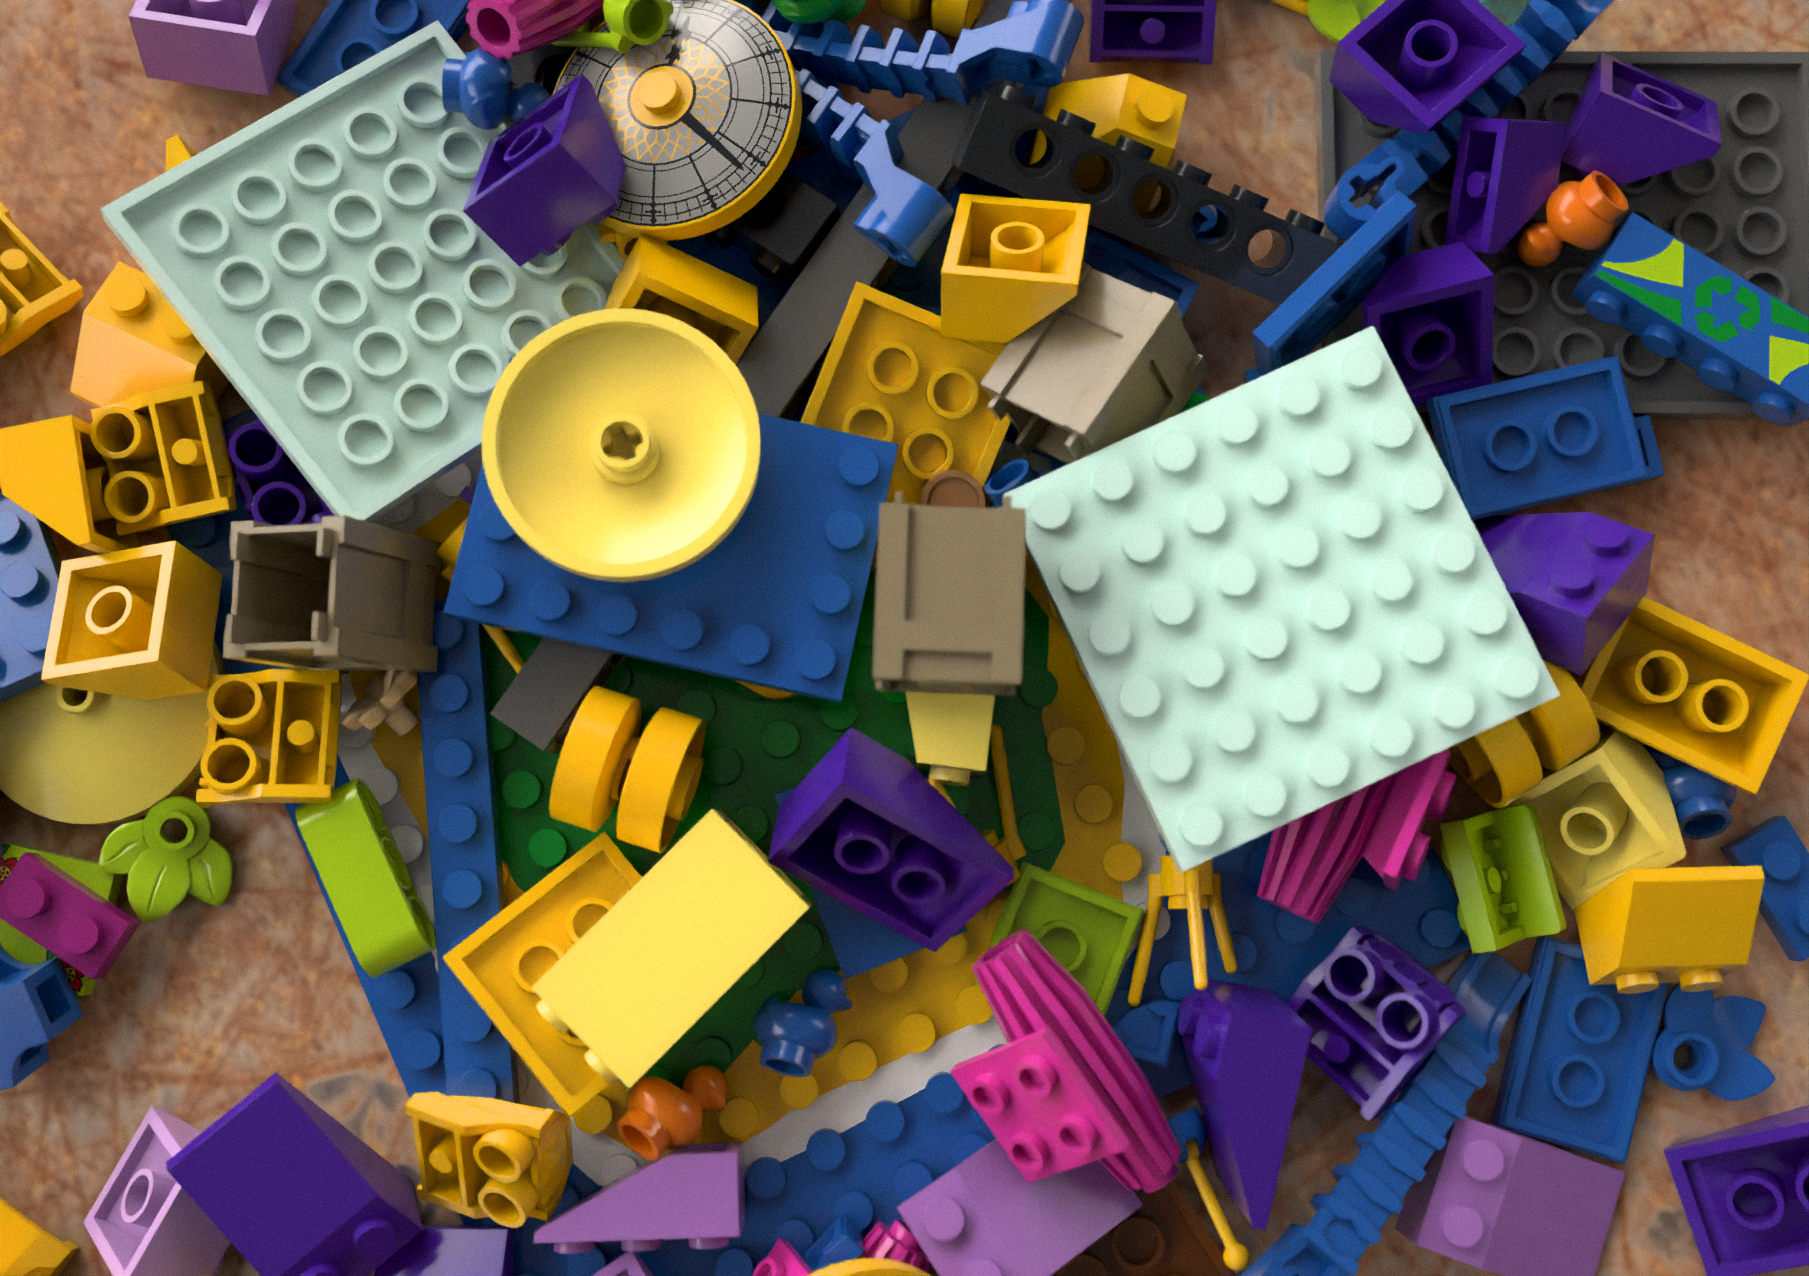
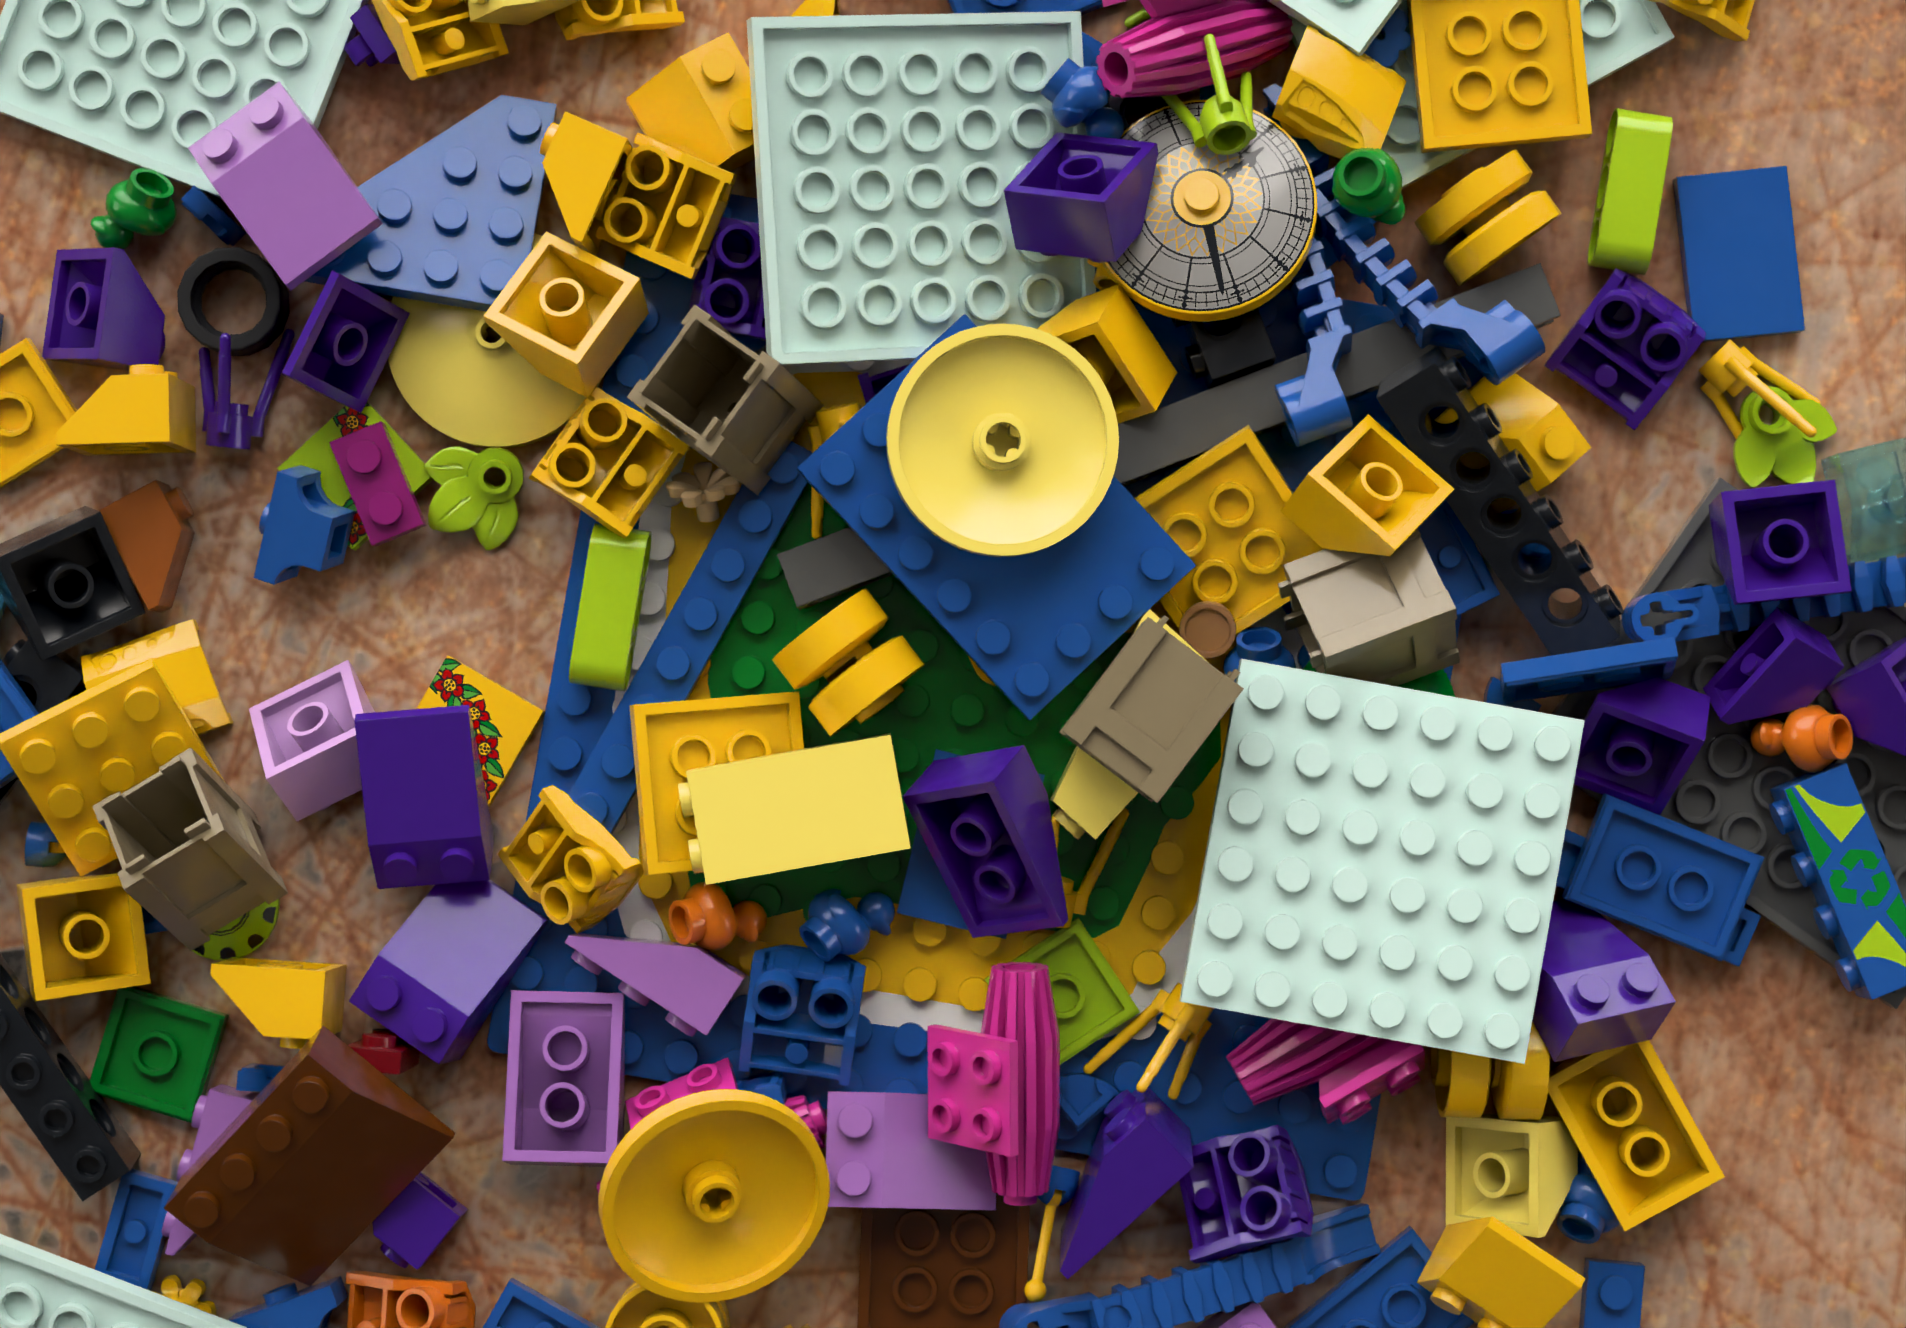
camera: 35 degrees right, 5 degrees up
lime bracket [1439,803,1566,954] -> none
none -> tile [416,655,545,807]
none -> blue slope [738,944,866,1086]

